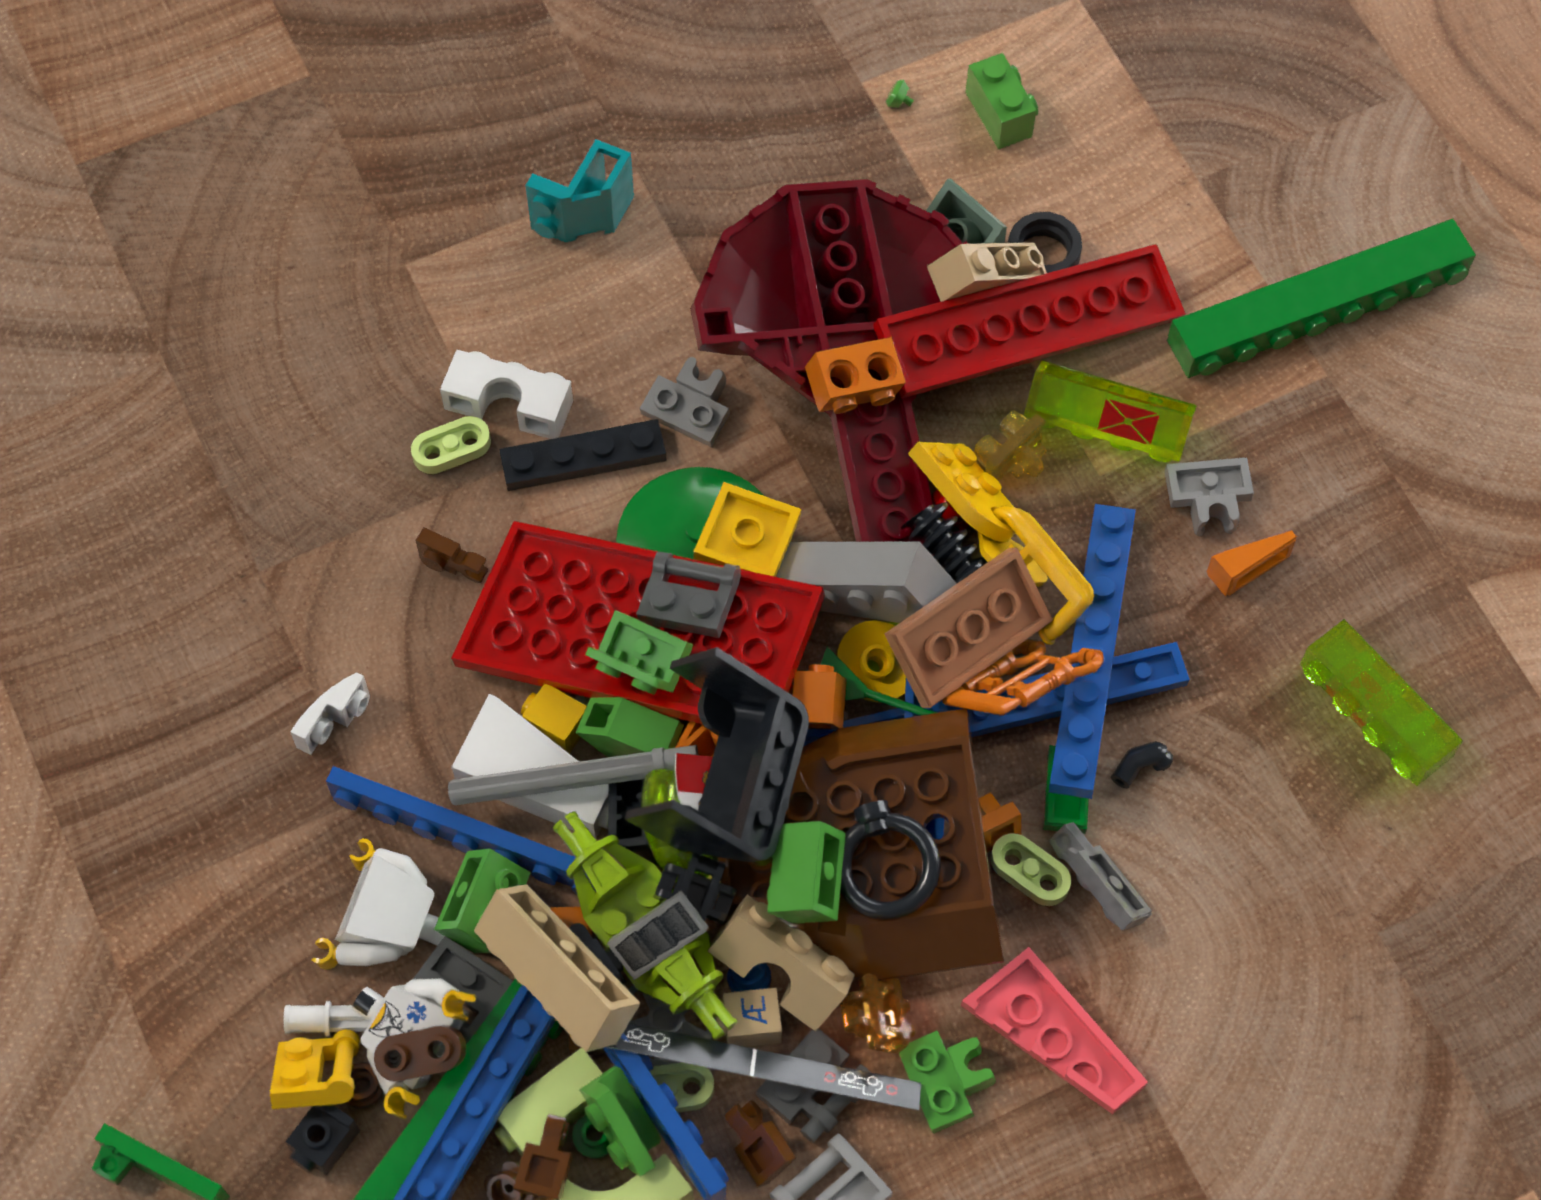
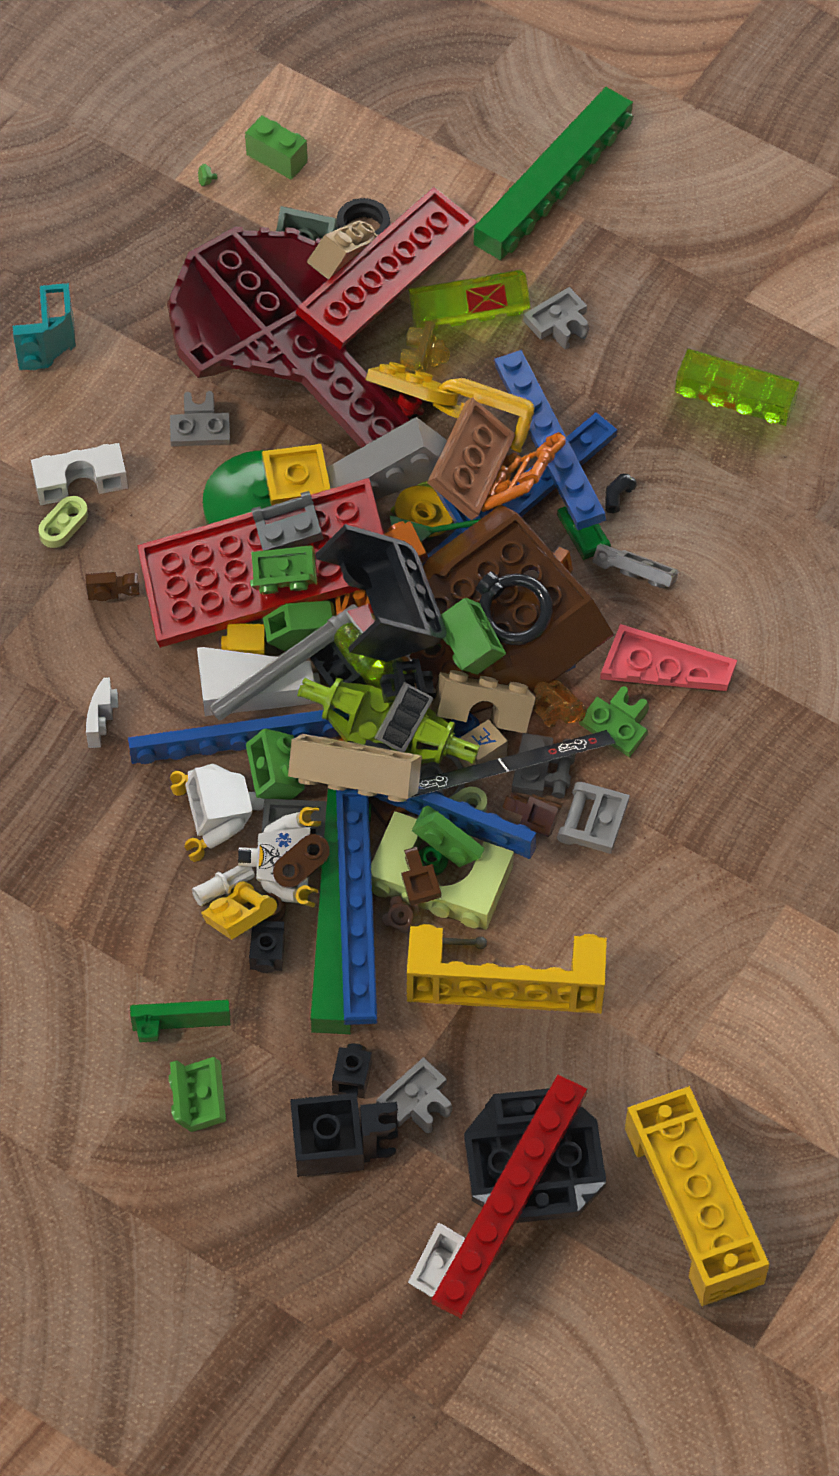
camera: 30 degrees left, 5 degrees down
black plate [499,419,667,491] -> none
orange brick [805,337,906,414] -> none
black piece [900,502,987,583] -> none
yellowish green plate [991,833,1071,906] -> none
orange slope [1207,530,1297,597] -> none

